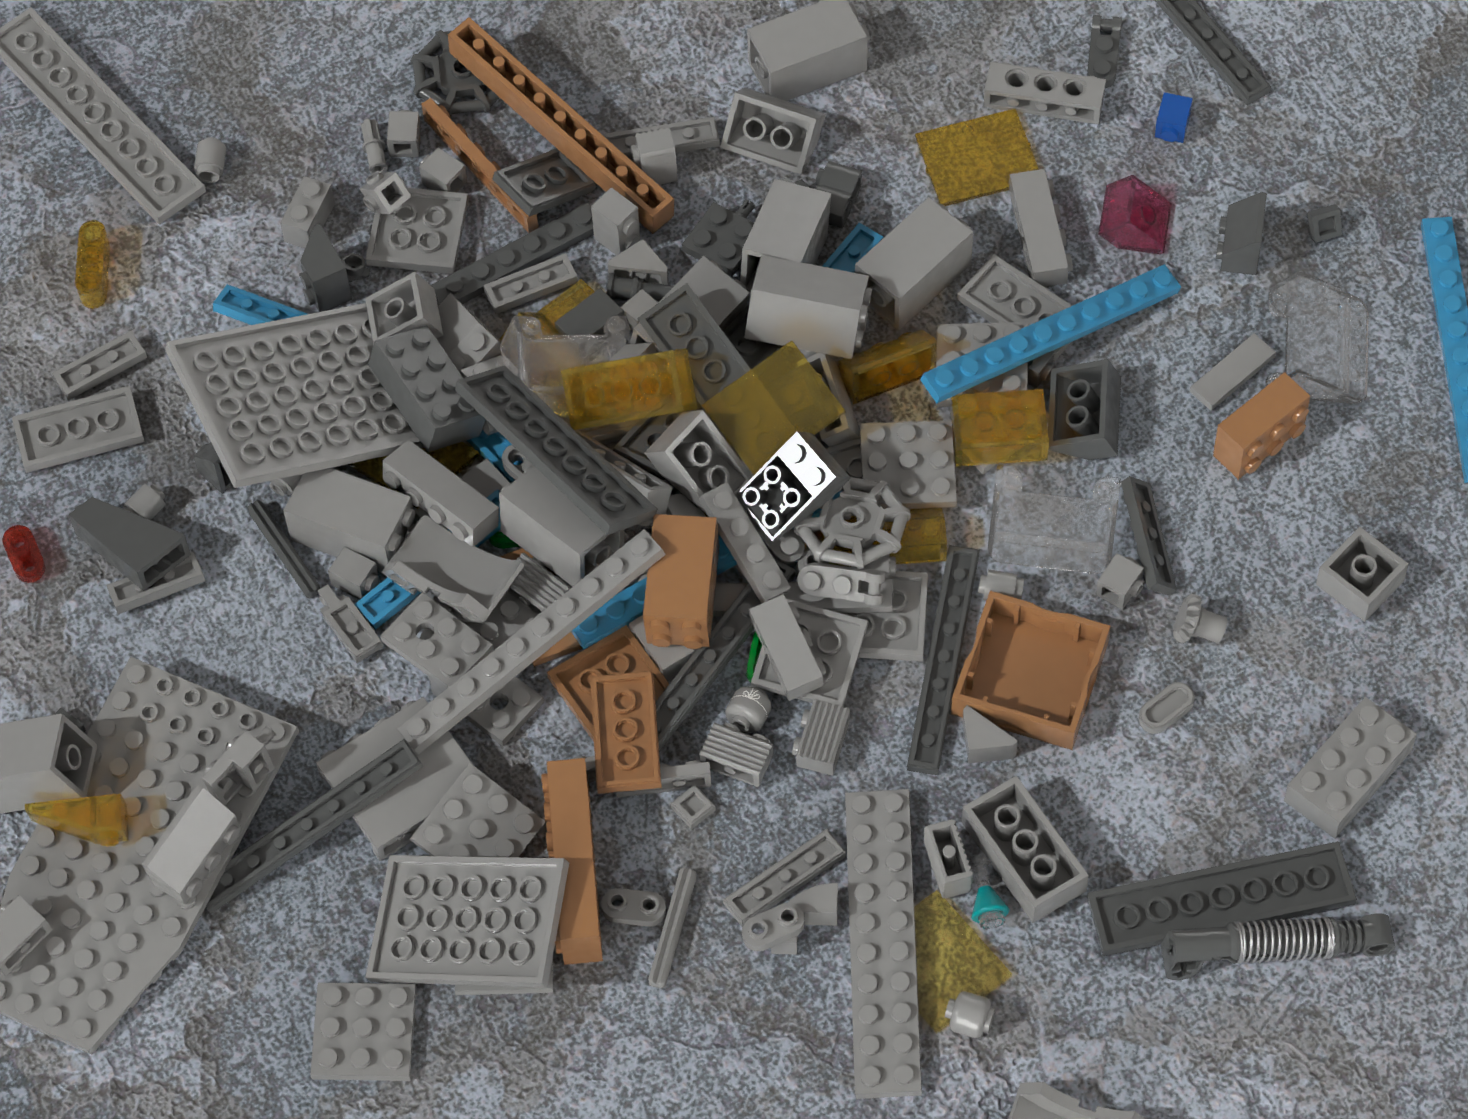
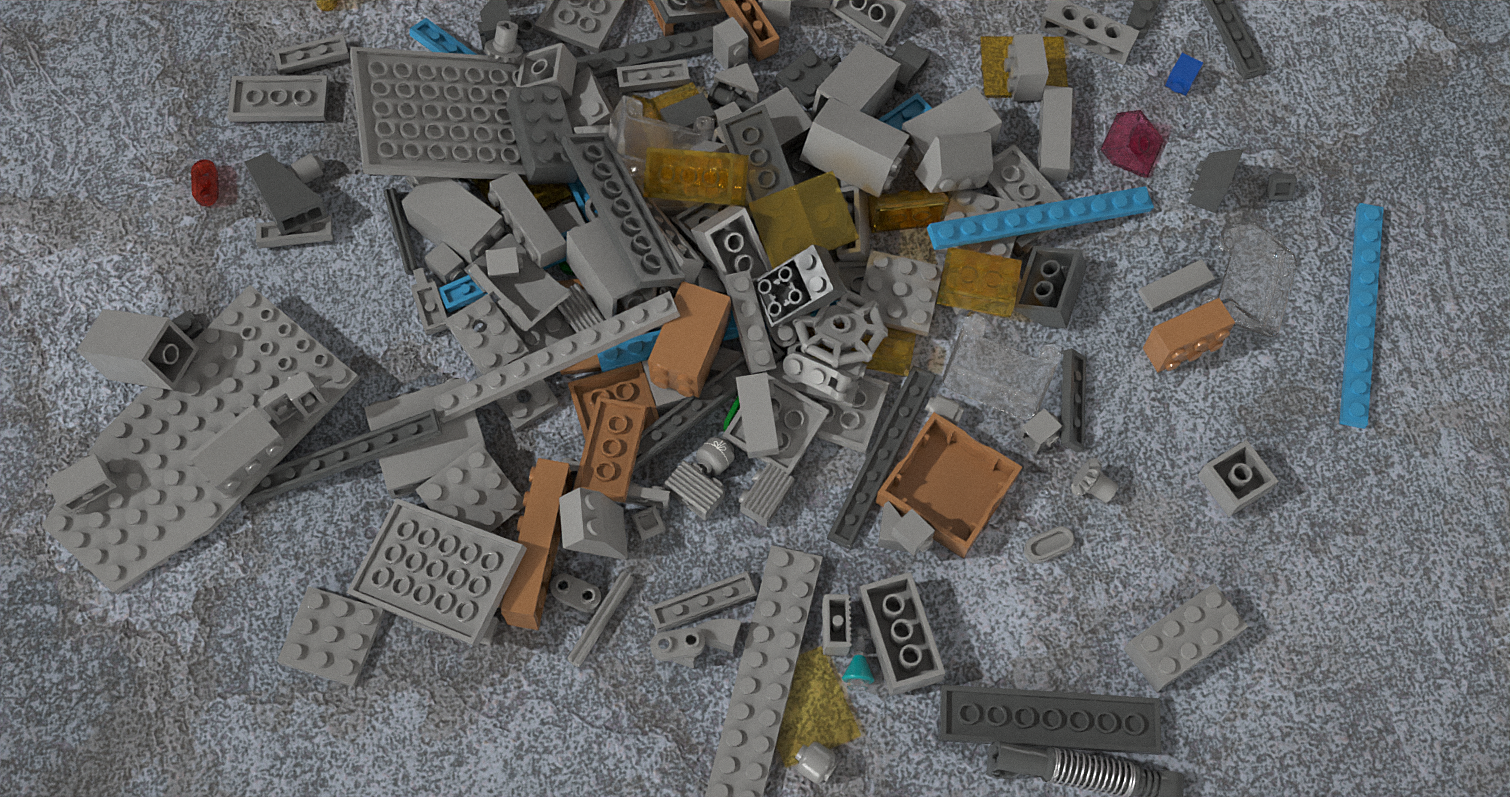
camera: 10 degrees right, 5 degrees up
clear yellow slope [25,793,128,846] -> none
none -> light grey gear [484,21,523,63]
none -> light grey brick [485,247,524,279]
none -> light grey slope [559,487,628,560]
none -> light grey brick [891,509,935,556]
none -> light grey slope [914,132,993,193]
none -> light grey brick [1004,33,1049,102]

